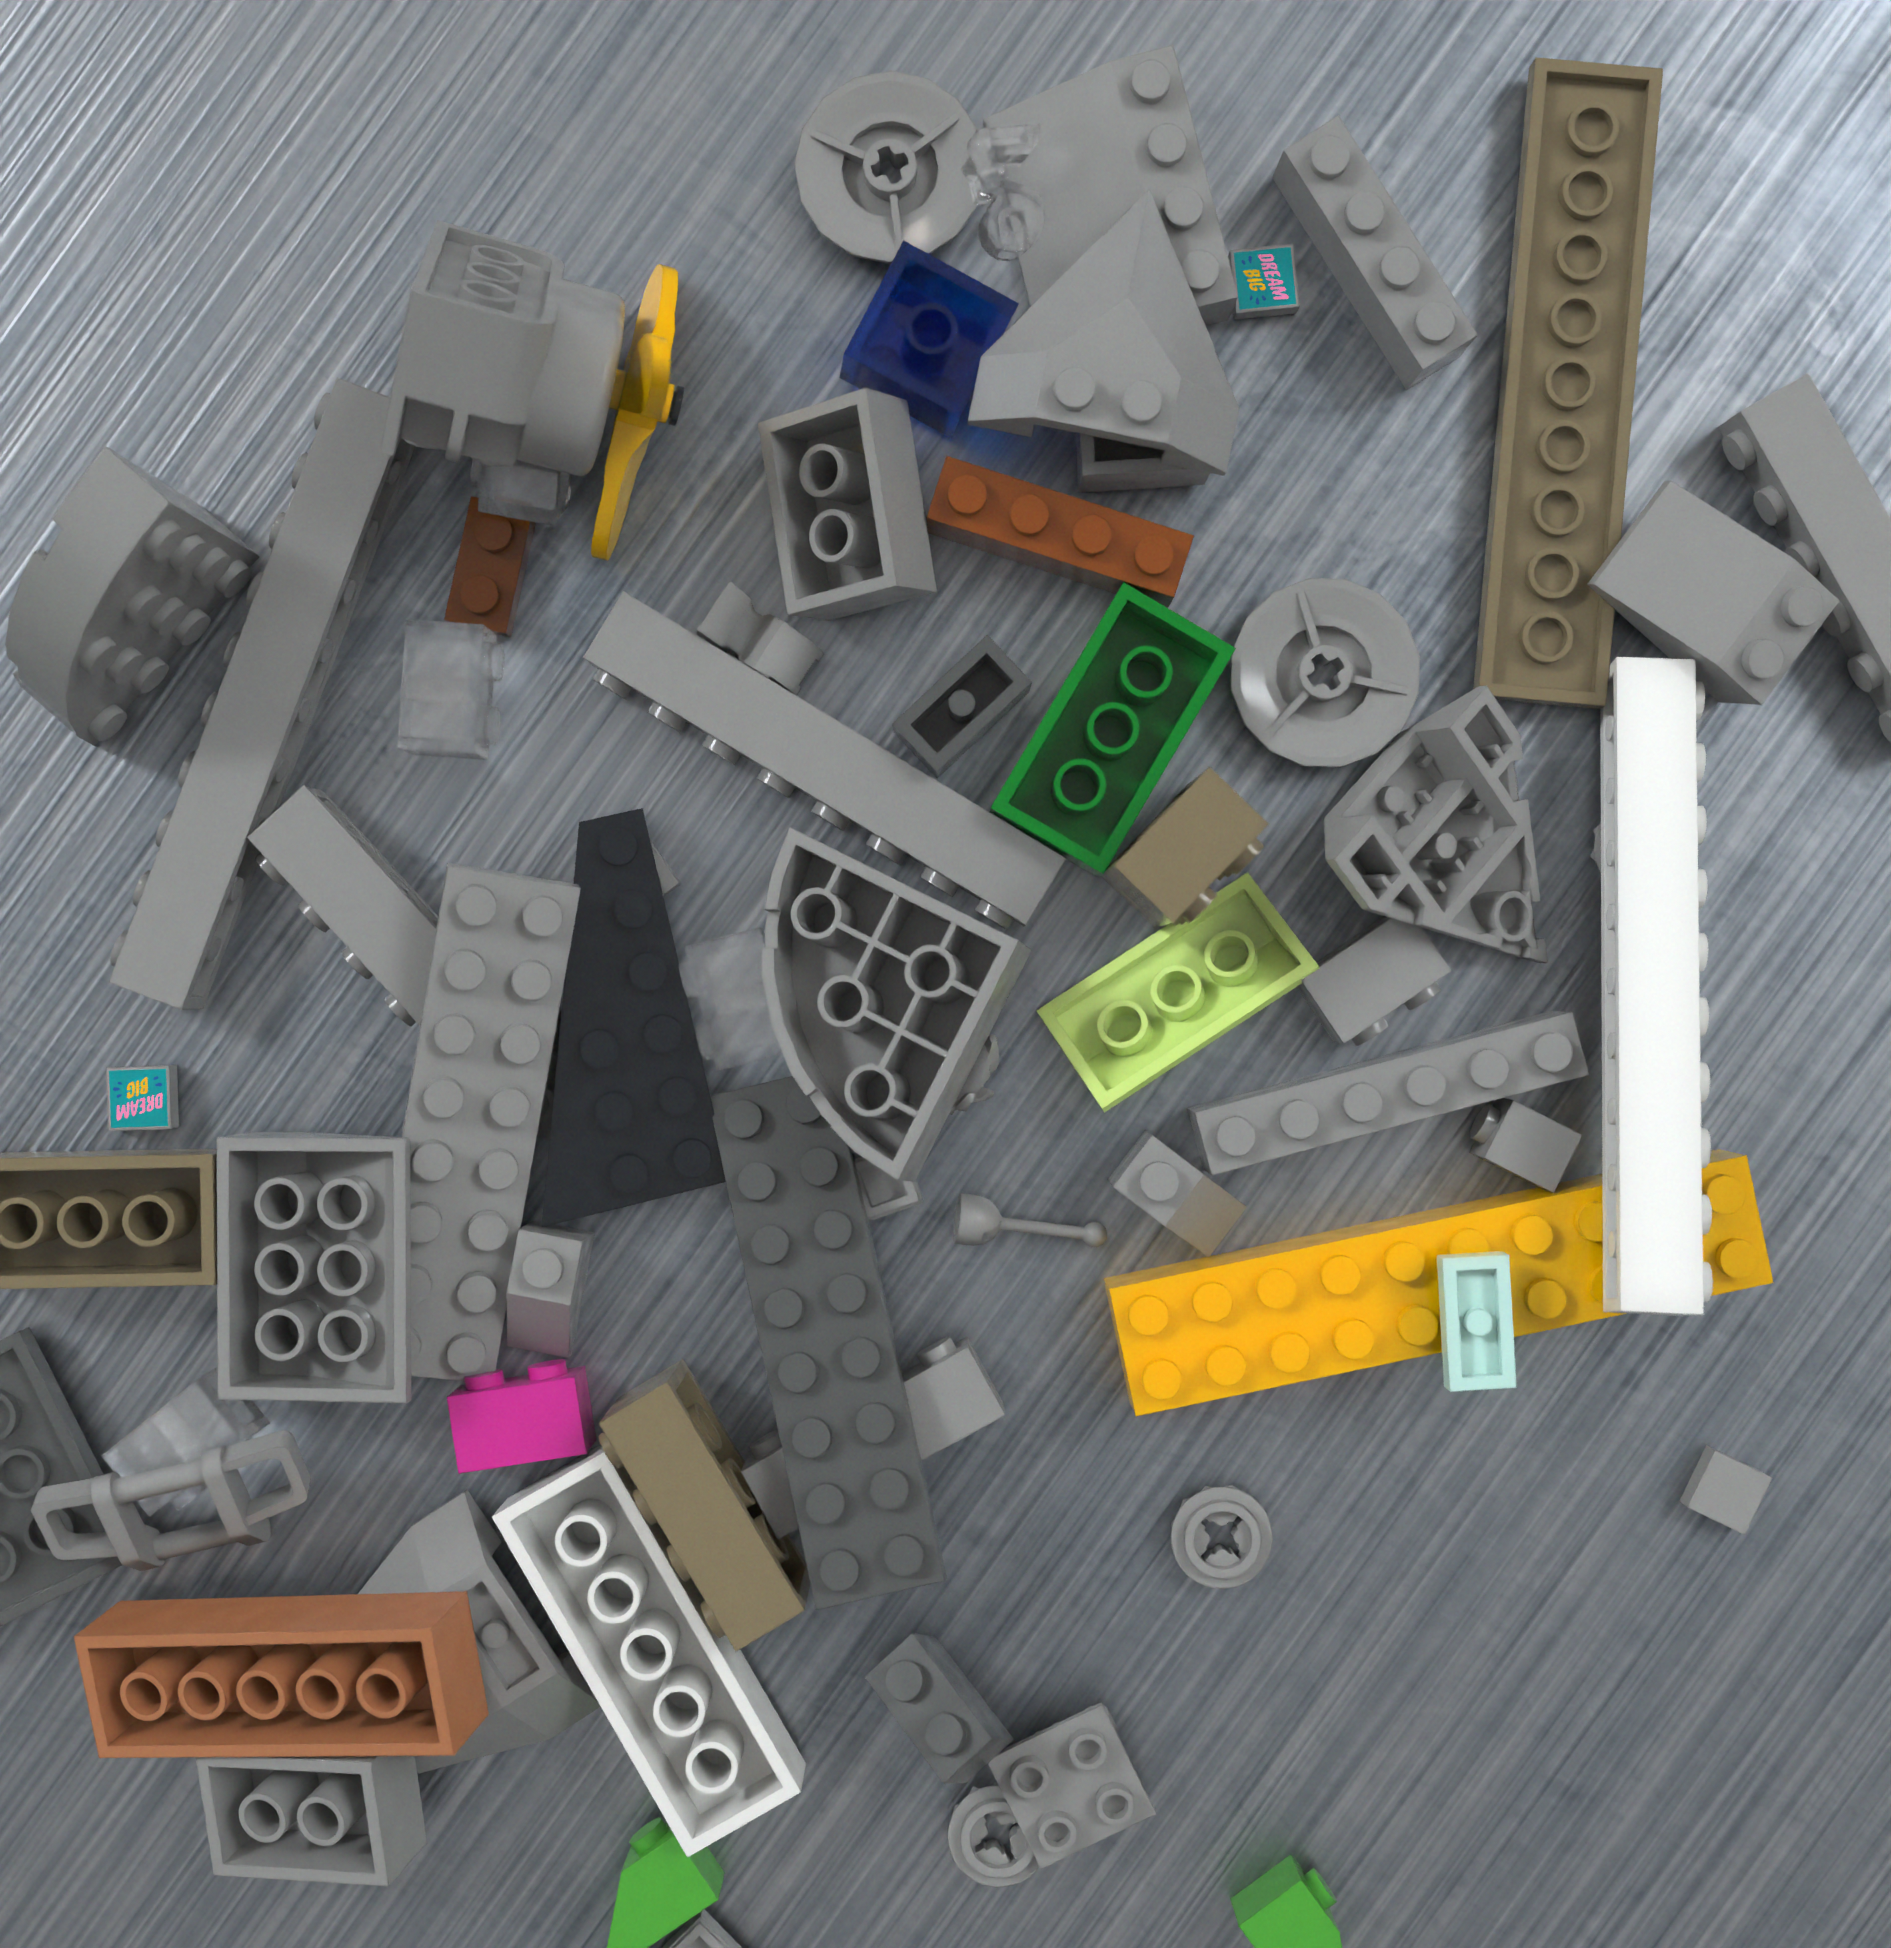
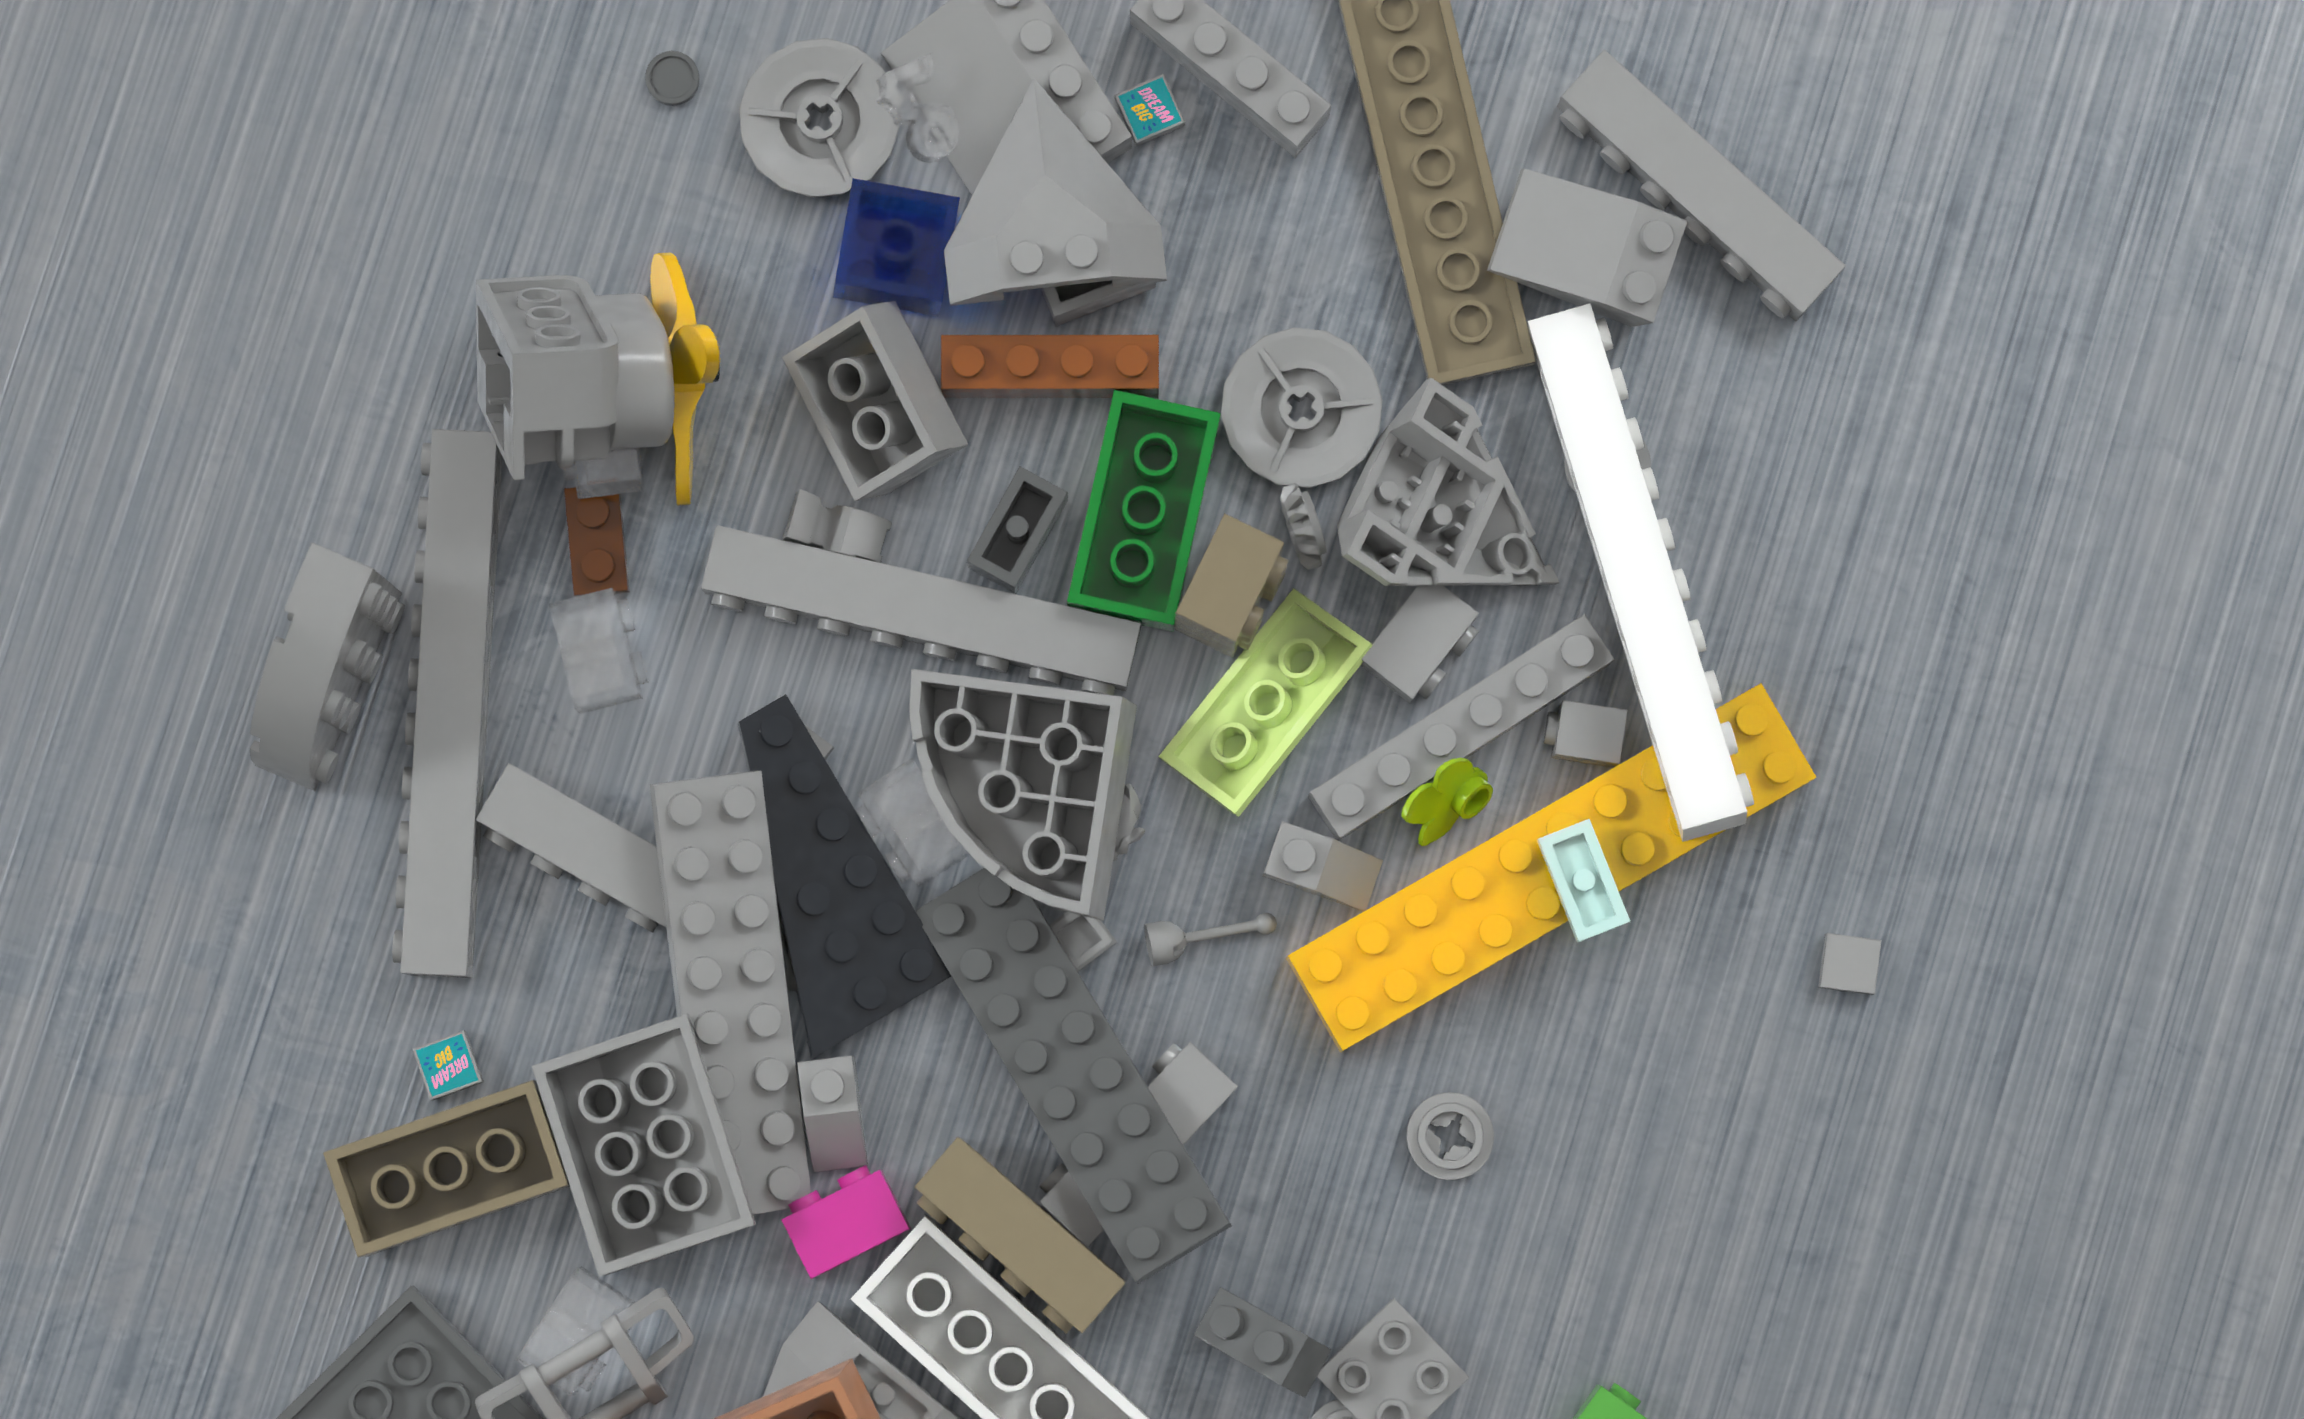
camera: 20 degrees left, 5 degrees down
none -> dark grey piece [645,51,700,106]
none -> light grey gear [1280,483,1327,570]
none -> lime plate [1401,757,1493,846]

